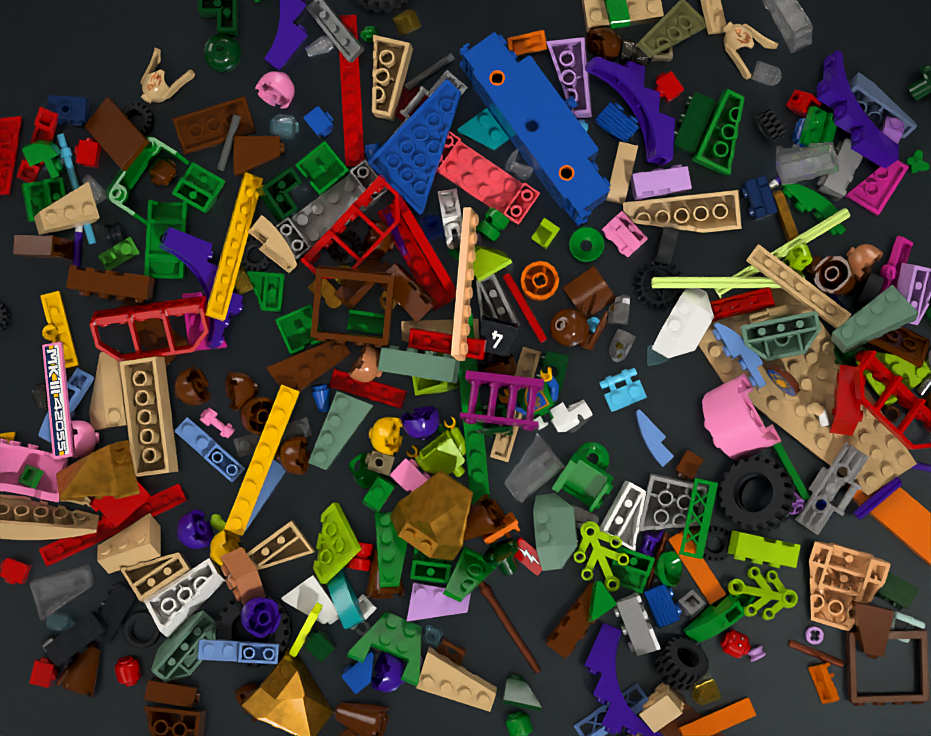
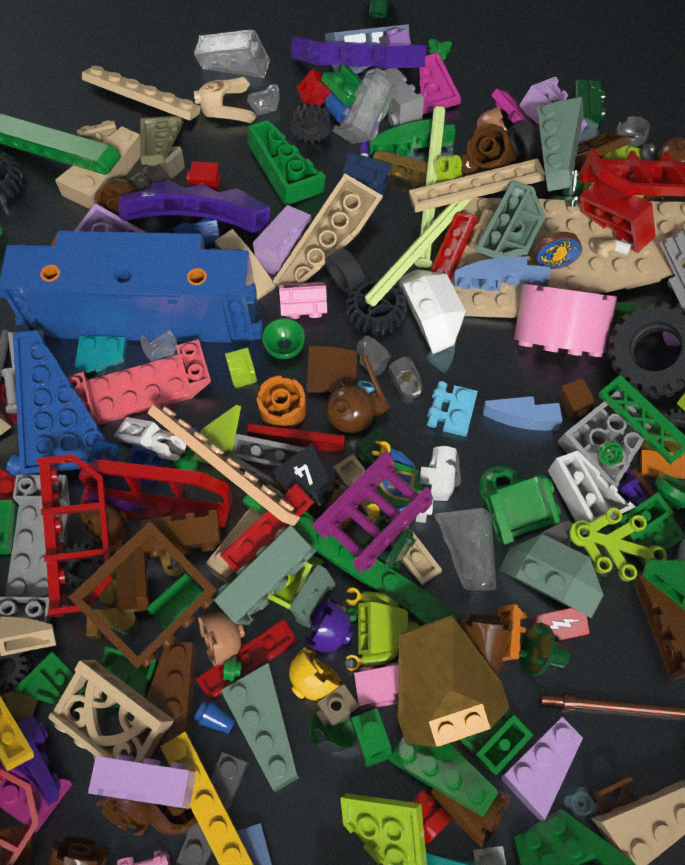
camera: 50 degrees left, 20 degrees down
reddish brown cylinder [277,436,310,475] -> none
green wing [443,547,498,603] -> none
green wheel [476,207,510,243] -> none
dark green brick [673,92,717,156] -> none
none -> tan fence [48,660,174,763]
none -> clear blue tile [87,438,121,463]
none -> lavender wedge [88,754,196,809]
none -> green plate [224,656,242,683]
none -> sand green plate [289,565,336,628]
none -> green plate [598,441,623,466]

